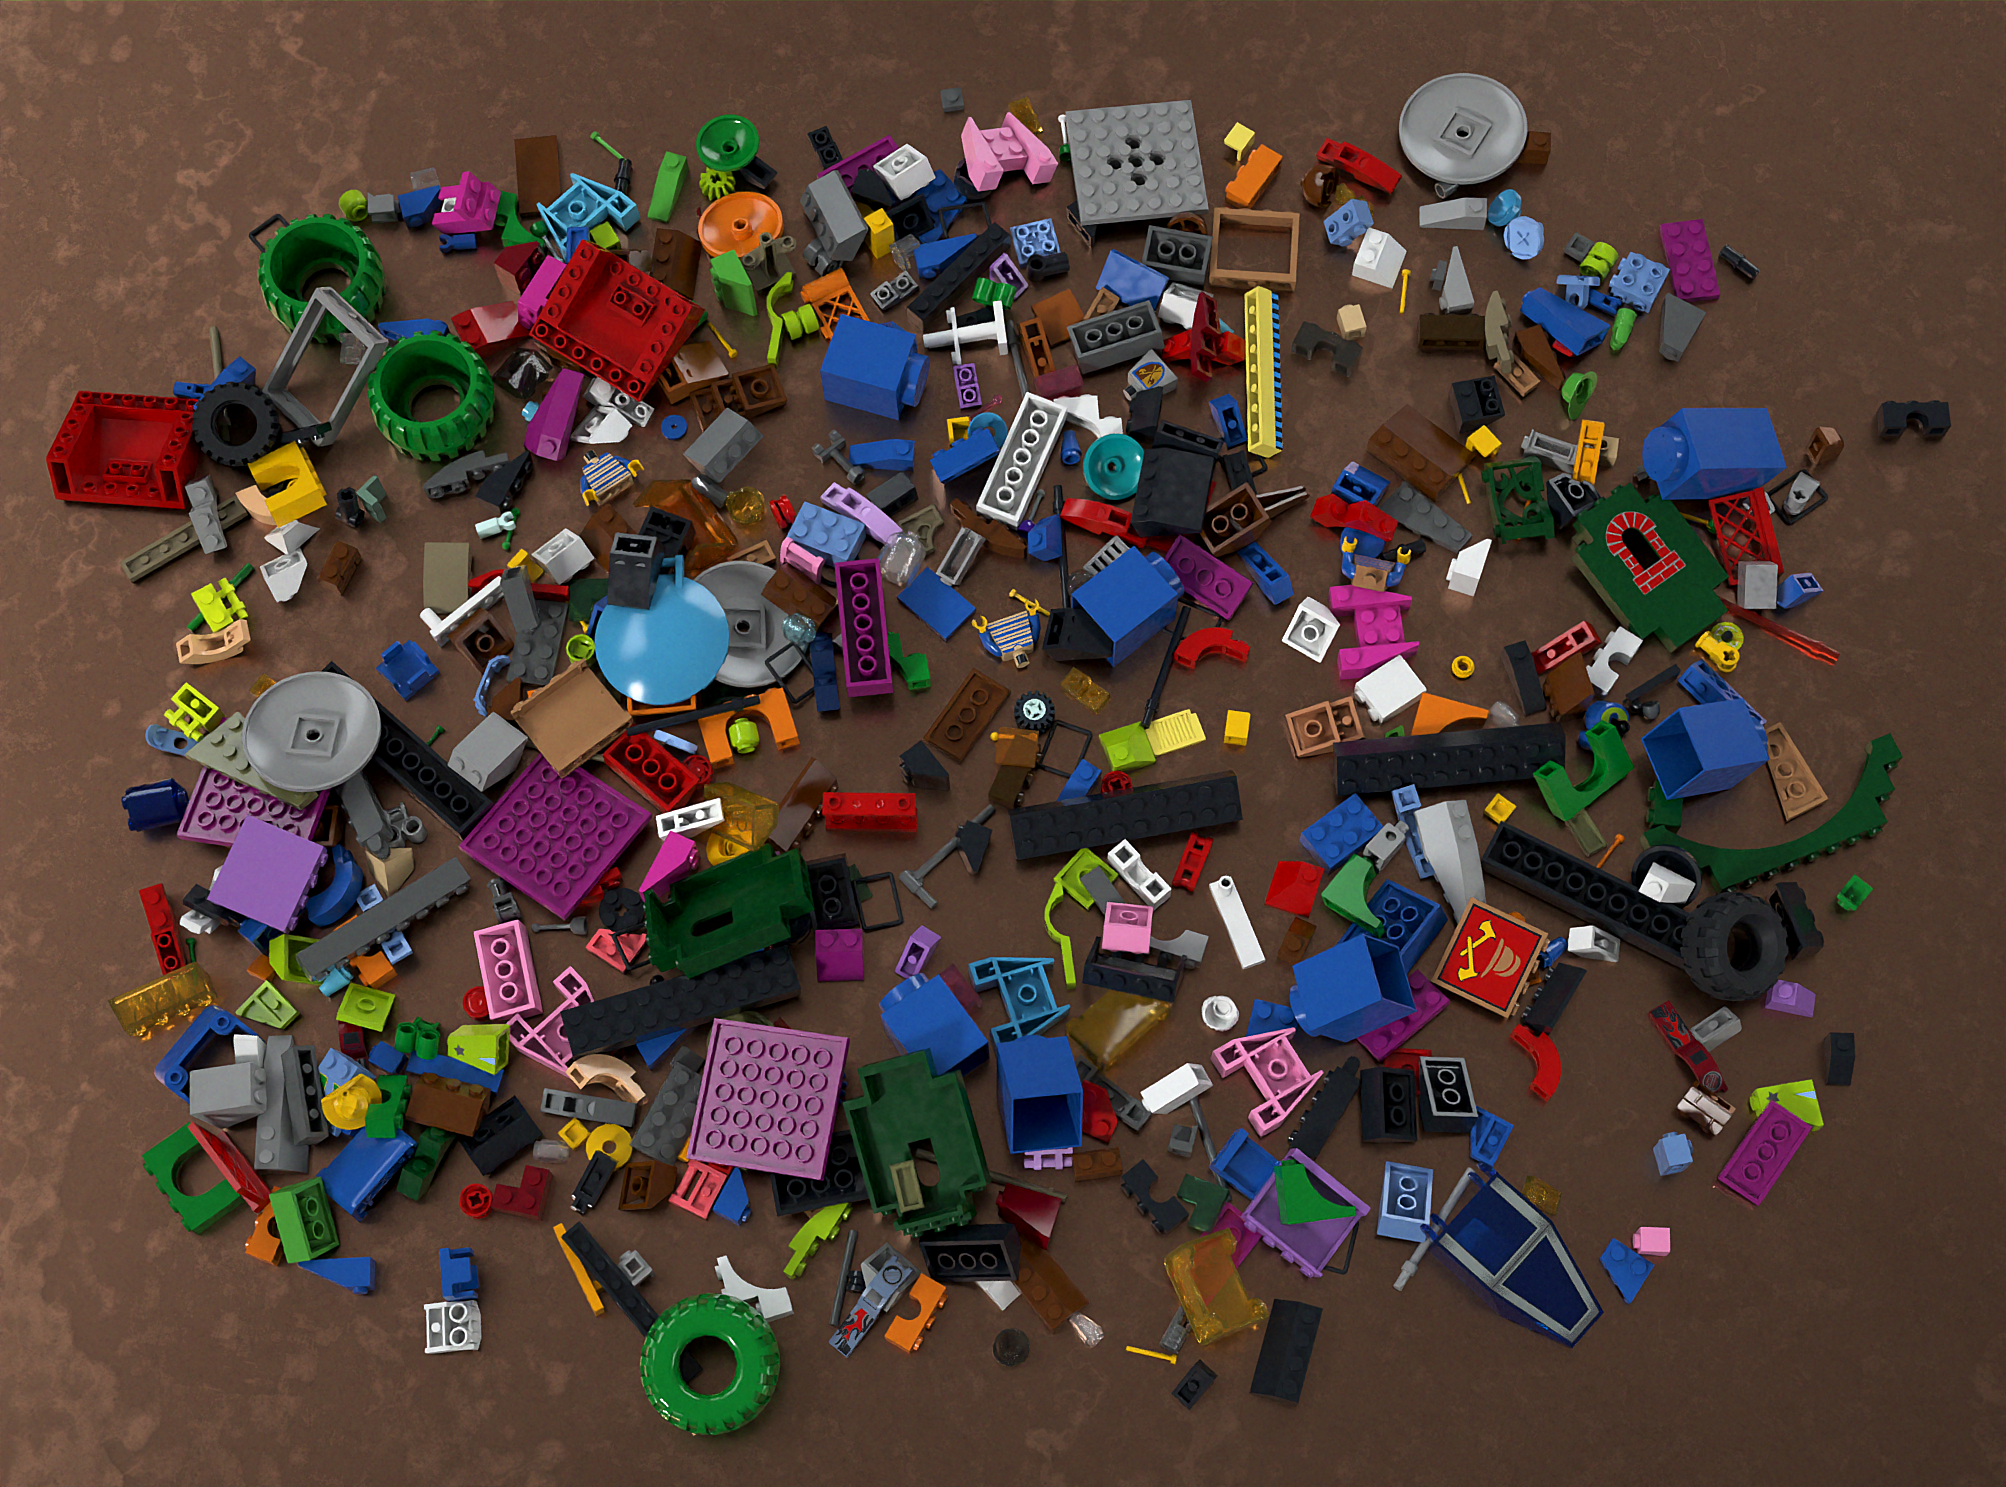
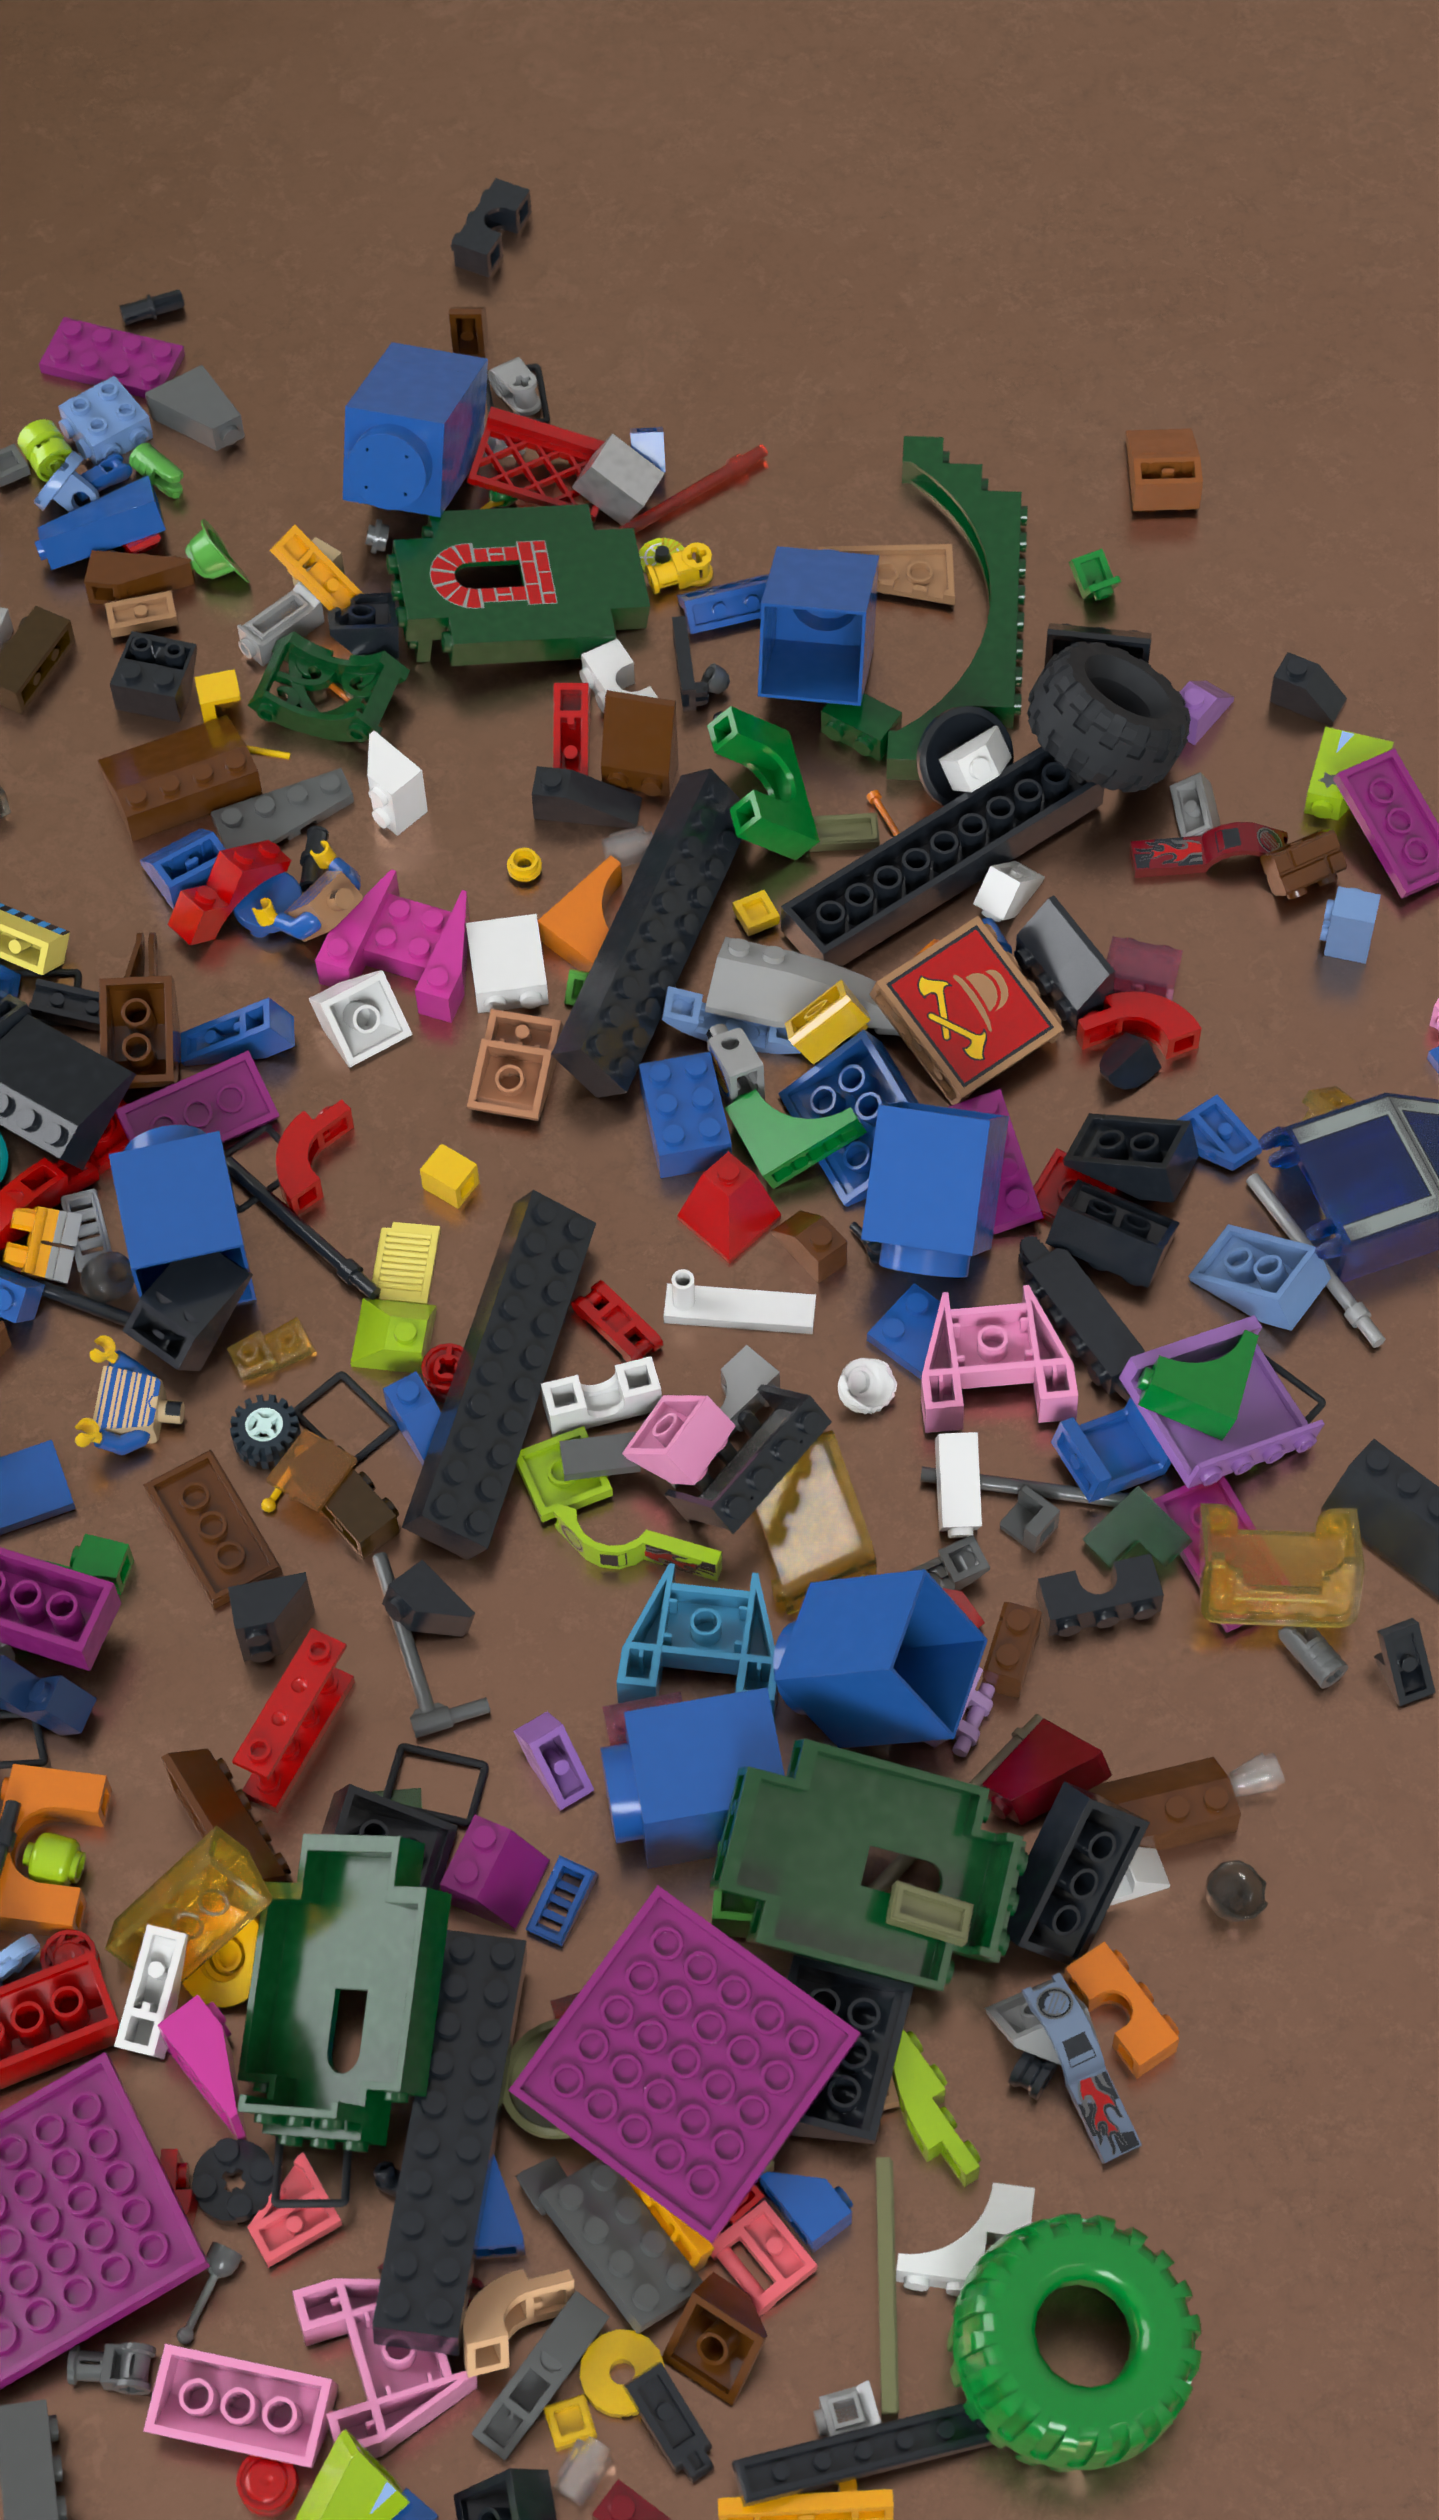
camera: 65 degrees left, 10 degrees down
dark grey bar [829,1230,858,1326] -> none
yellow piece [1009,589,1050,617] -> none
yellow piece [1126,1346,1177,1364] -> none
dark tan slope [1485,290,1514,374] -> none
blue animal [1578,701,1629,751] -> none
none -> light orange hips [3,1206,83,1283]
none -> blue slope [525,1855,599,1947]
none -> yellow slope [785,979,871,1065]
none -> olive tile [875,2157,899,2423]
none -> black brick [1099,1032,1162,1090]
none -> clear pink brick [1107,936,1183,1001]
none -> dark orange slope [1126,428,1203,511]

